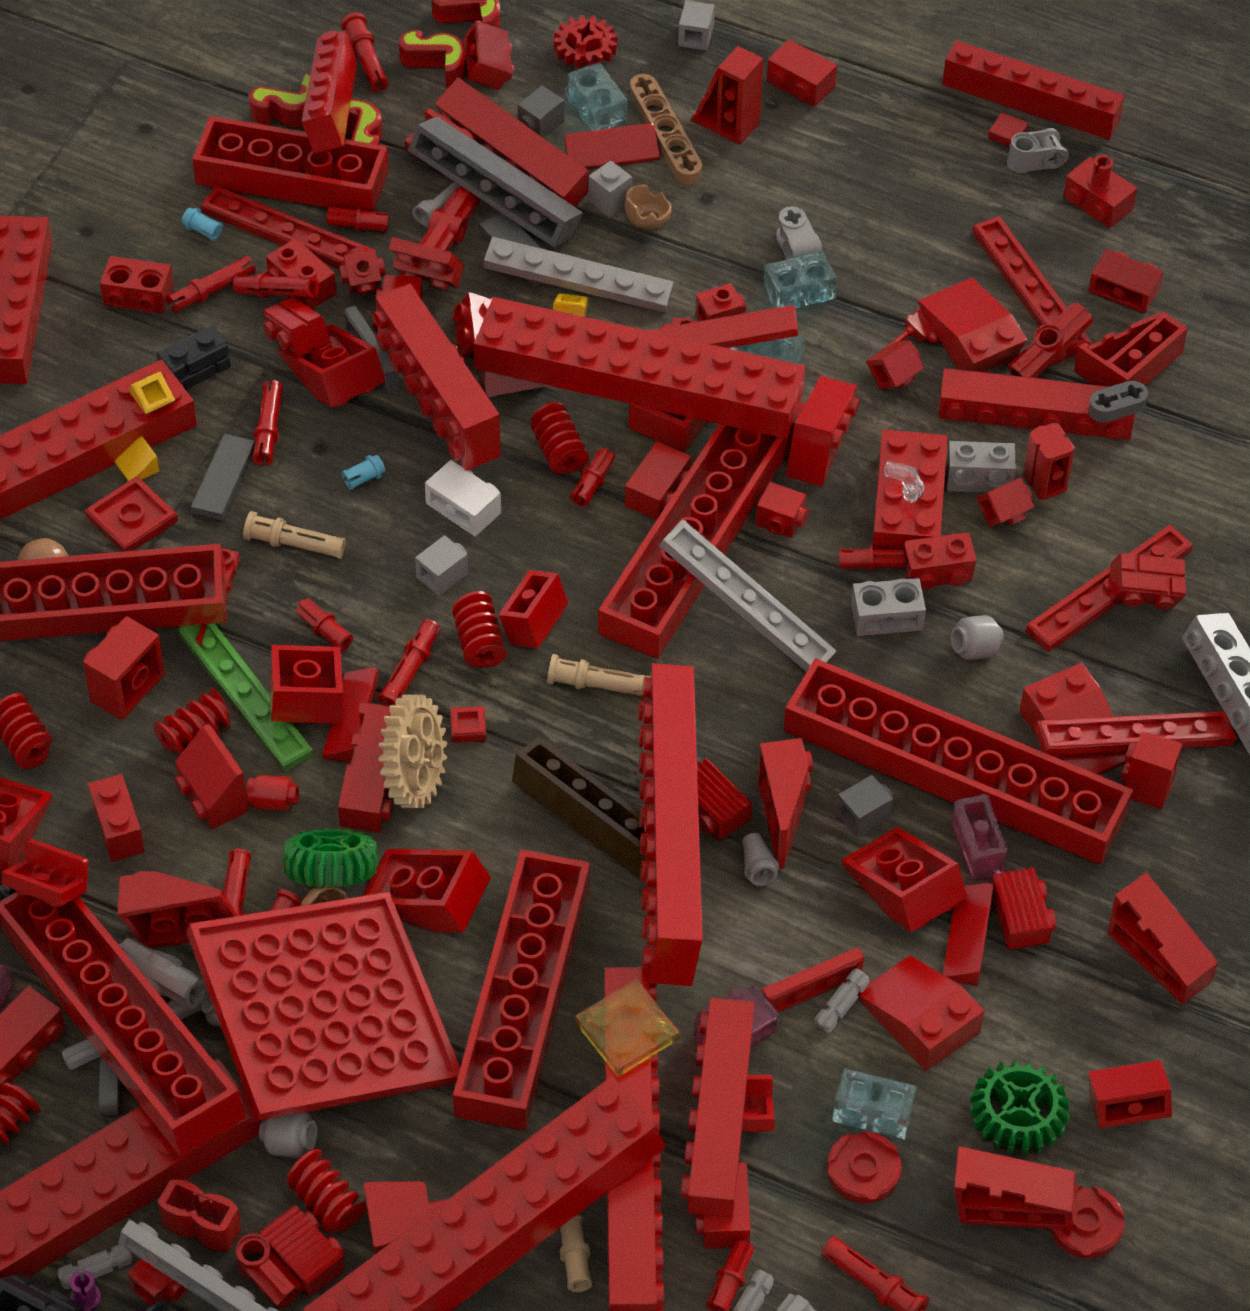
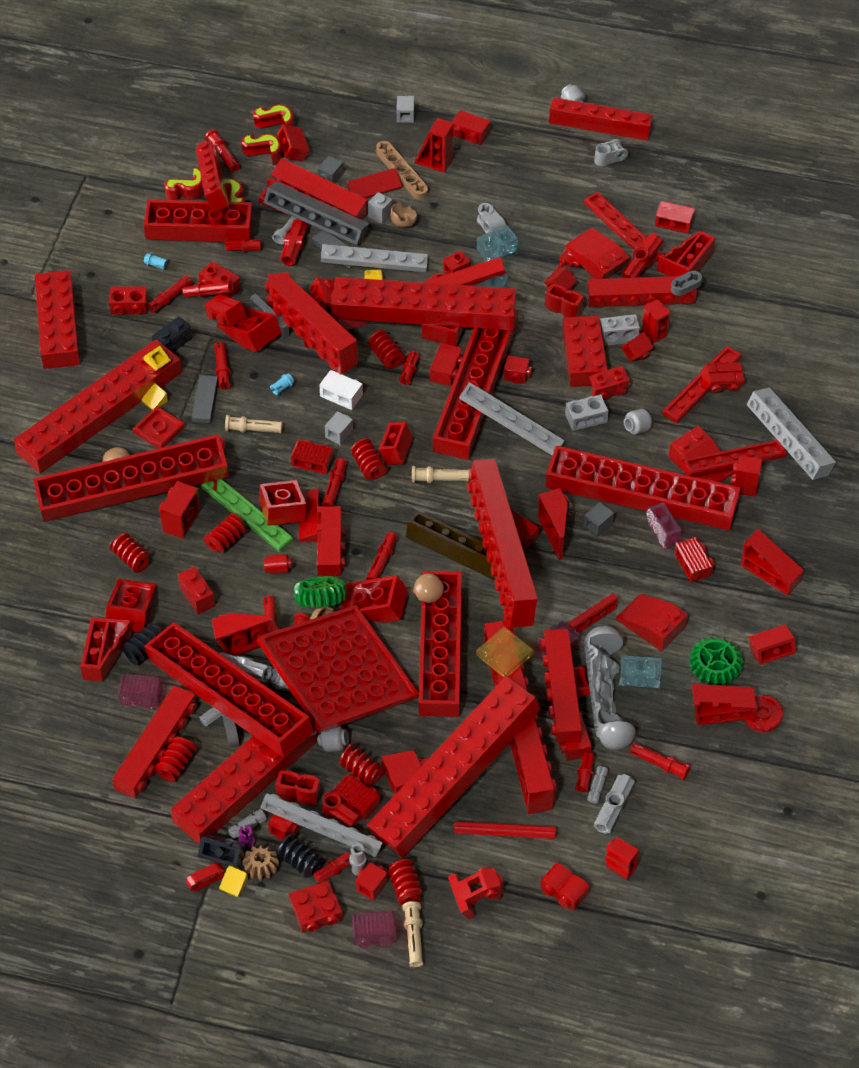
camera: 10 degrees left, 0 degrees up
red bracket [1,839,89,907] -> none
red slope [174,724,248,830] -> none
red tile [200,186,376,273] -> none
red axle [295,598,354,652] -> none
red brick [339,247,386,295] -> none
tan gear [378,695,447,808] -> none
red plate [389,237,465,291] -> none
red tile [450,706,486,743] -> none
red gear [553,15,618,71] -> none
tan pin [560,1214,592,1292] -> none
clear light blue brick [565,62,627,131] -> none
light grey cone [742,833,779,886] -> none
red wedge [786,376,860,487] -> none
light grey axle [815,969,869,1033] -> none
red tile [827,1131,902,1203] -> none
red axle [840,546,906,572] -> none
red slope [841,827,968,932] -> none
clear arm [884,461,925,502] -> none
red slope [943,883,994,986] -> none
red tile [988,112,1029,147] -> none
red brick [1063,154,1137,228] -> none
none -> red brick [291,439,334,475]
none -> red pin [366,532,398,580]
none -> medium nougat hair [413,573,444,603]
none -> red brick [545,284,583,317]
none -> light grey head [561,84,586,102]
none -> light grey piece [584,626,635,750]

